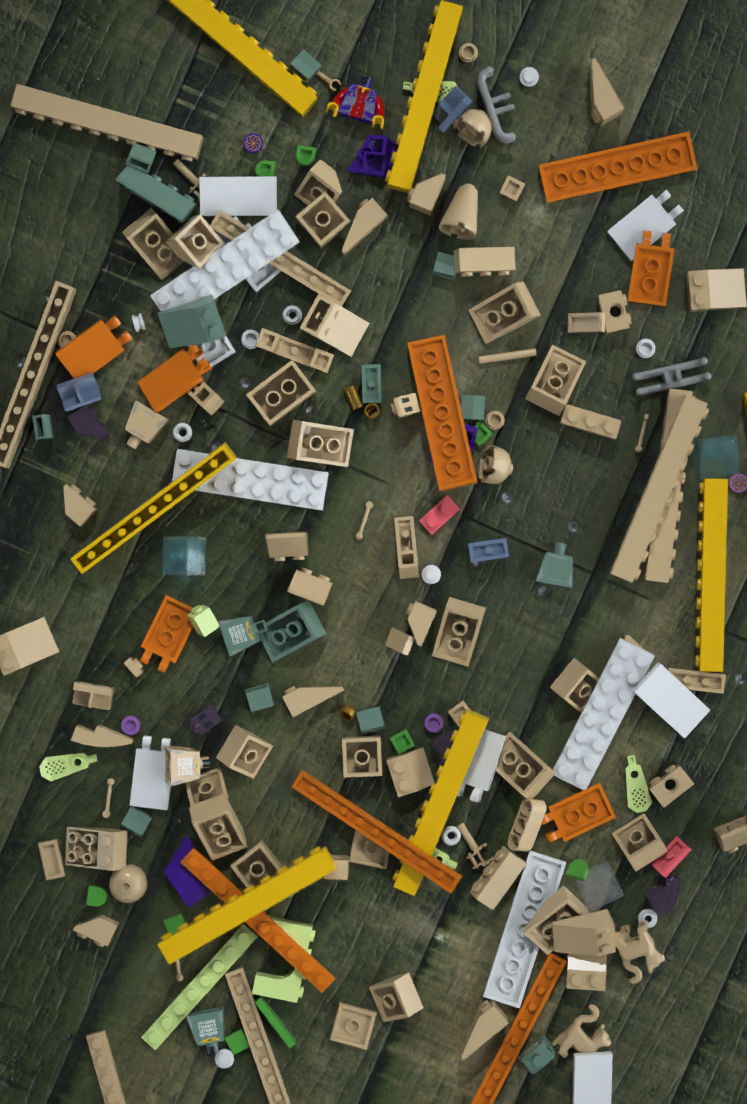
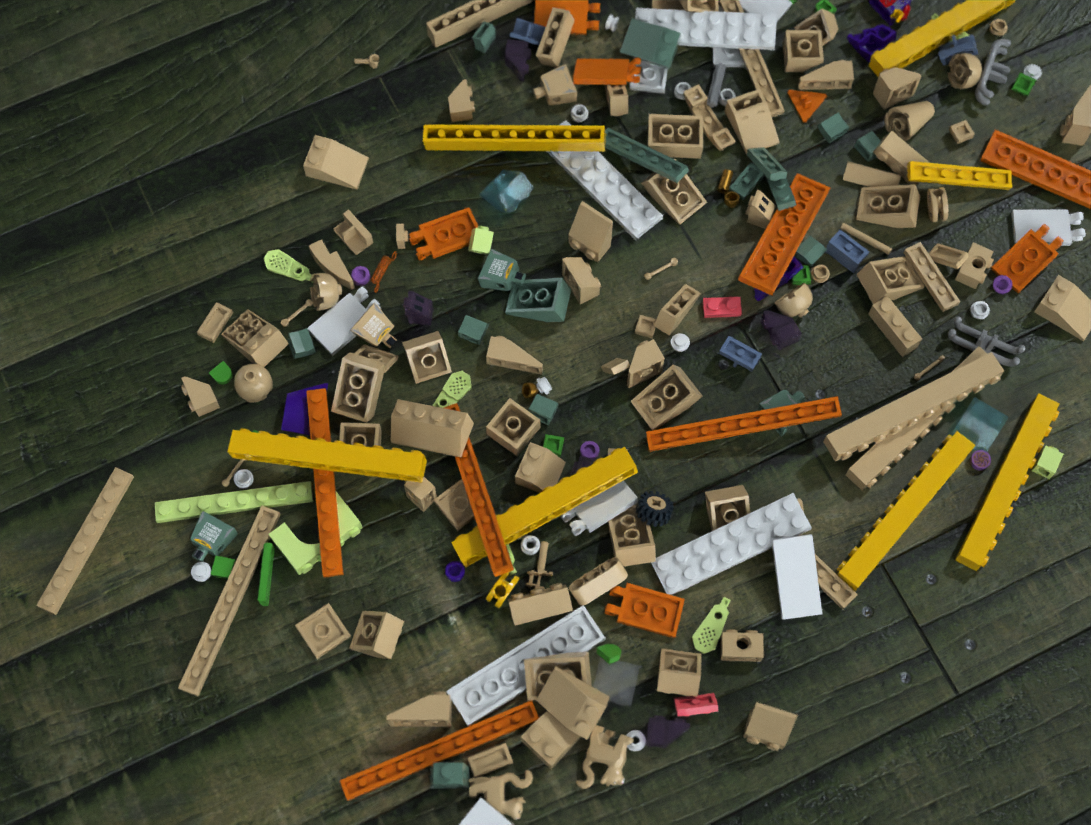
camera: 40 degrees right, 20 degrees down
none -> white plate [234,469,254,488]
none -> tan cylinder [310,273,342,311]
none -> orange piece [370,251,397,293]
none -> tan slope [391,399,474,458]
none -> yellowish green piece [433,371,472,408]
none -> dark purple tile [445,561,465,582]
none -> tan tile [467,743,513,778]
none -> yellow head [486,571,520,608]
none -> tan brick [536,7,575,68]
none -> white plate [536,377,552,395]
none -> sand green plate [605,128,689,183]
none -> tan tile [635,315,656,338]
none -> black wheel [636,491,674,527]
none -> orange plate [646,396,842,452]
none -> light grey axle [707,62,726,108]
none -> sand green plate [747,147,787,181]
none -> clear purple slope [761,310,802,350]
none -> sand green plate [765,176,796,211]
none -> orange piece [787,90,827,123]
none -> sand green piece [817,112,849,143]
none -> sand blue panel [826,230,869,273]
none -> tan tile [843,161,901,187]
none -> tan plate [903,242,960,312]
none -> yellow plate [907,161,1012,190]
none -> tan head [927,187,948,223]
none -> medium lavender tile [993,275,1013,294]
none -> bright green tile [1011,73,1036,97]

